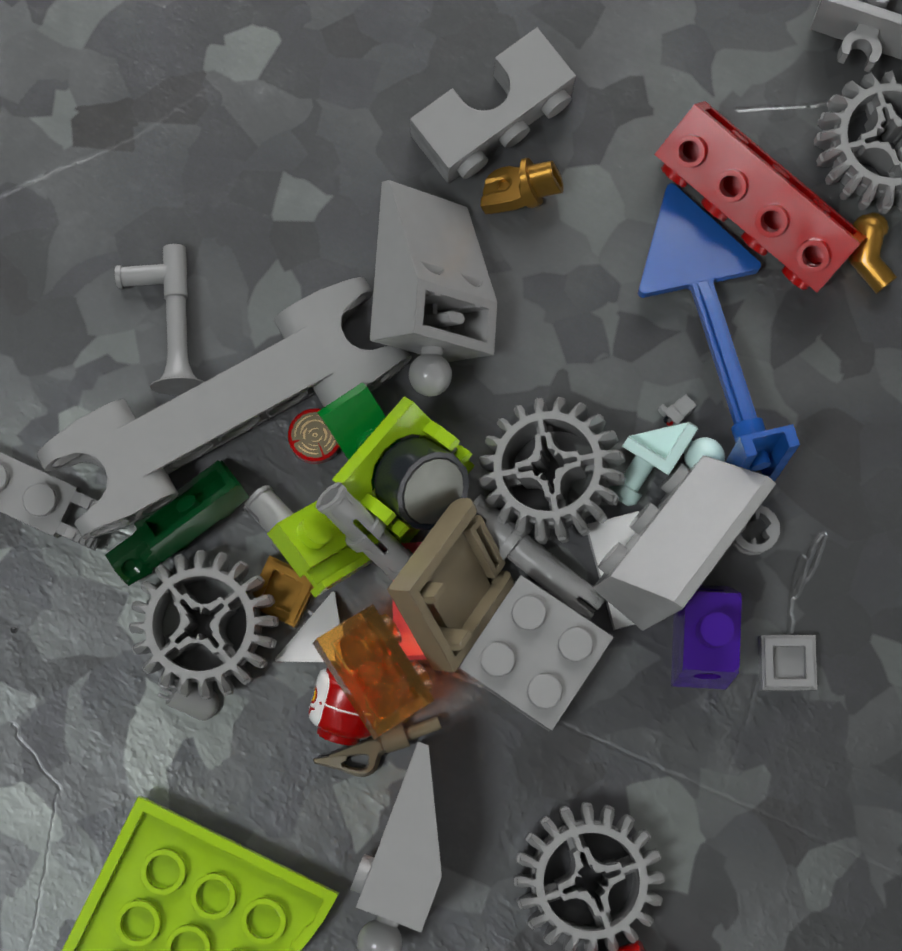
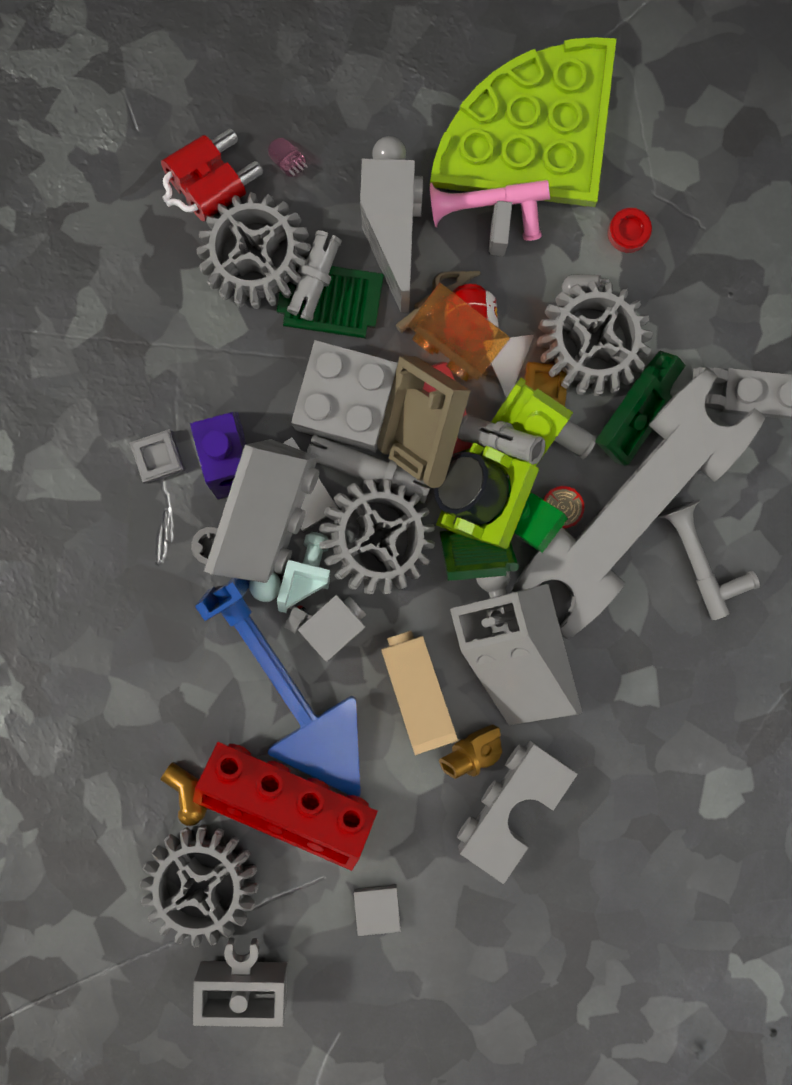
camera: 165 degrees right, 5 degrees up
none -> dark green window [276,266,384,339]
none -> light grey pin [287,230,342,321]
none -> light grey brick [298,595,366,662]
none -> light grey tile [354,885,401,936]
none -> tan slope [381,631,458,755]
none -> bright pink piece [430,180,550,241]
none -> dark green window [440,531,519,581]
none -> light grey tile [488,201,512,256]
none -> red tile [608,208,652,253]

